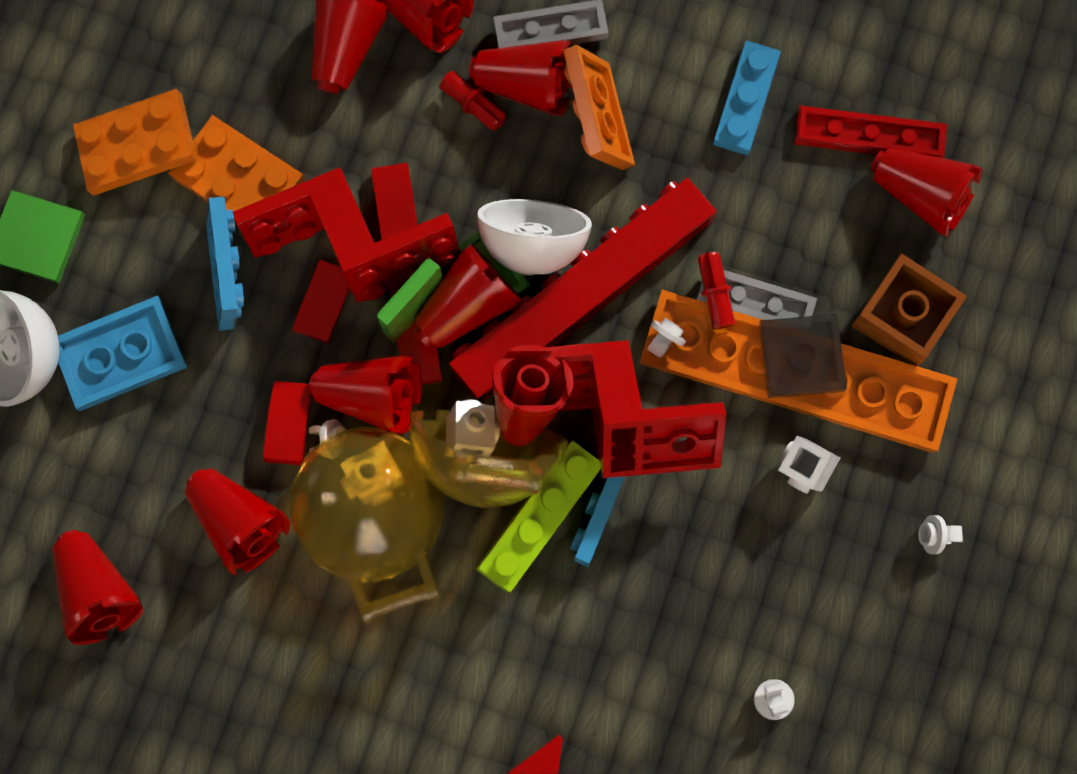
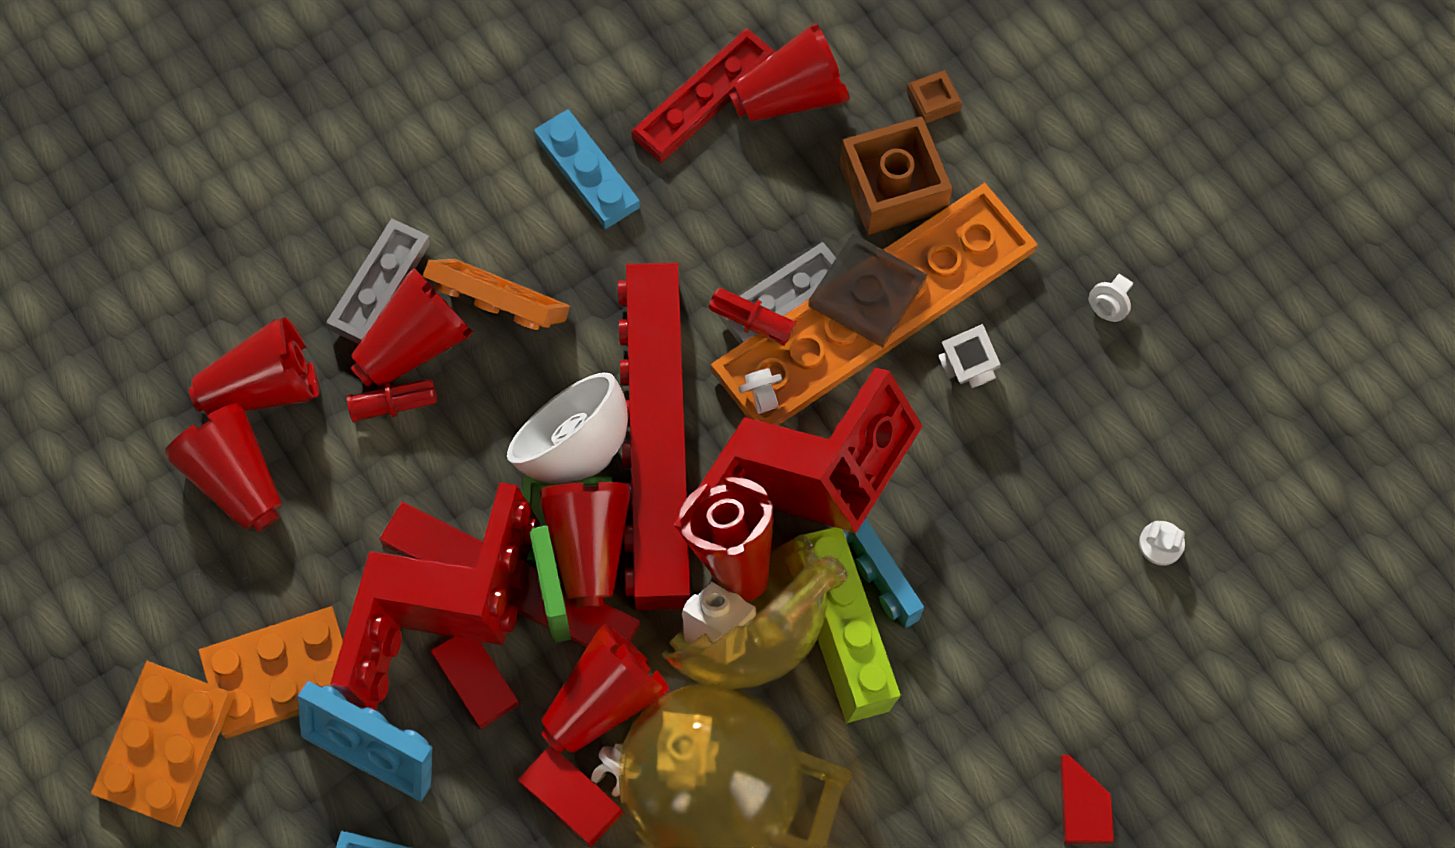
camera: 55 degrees left, 10 degrees down
none -> dark orange tile [906,70,962,123]

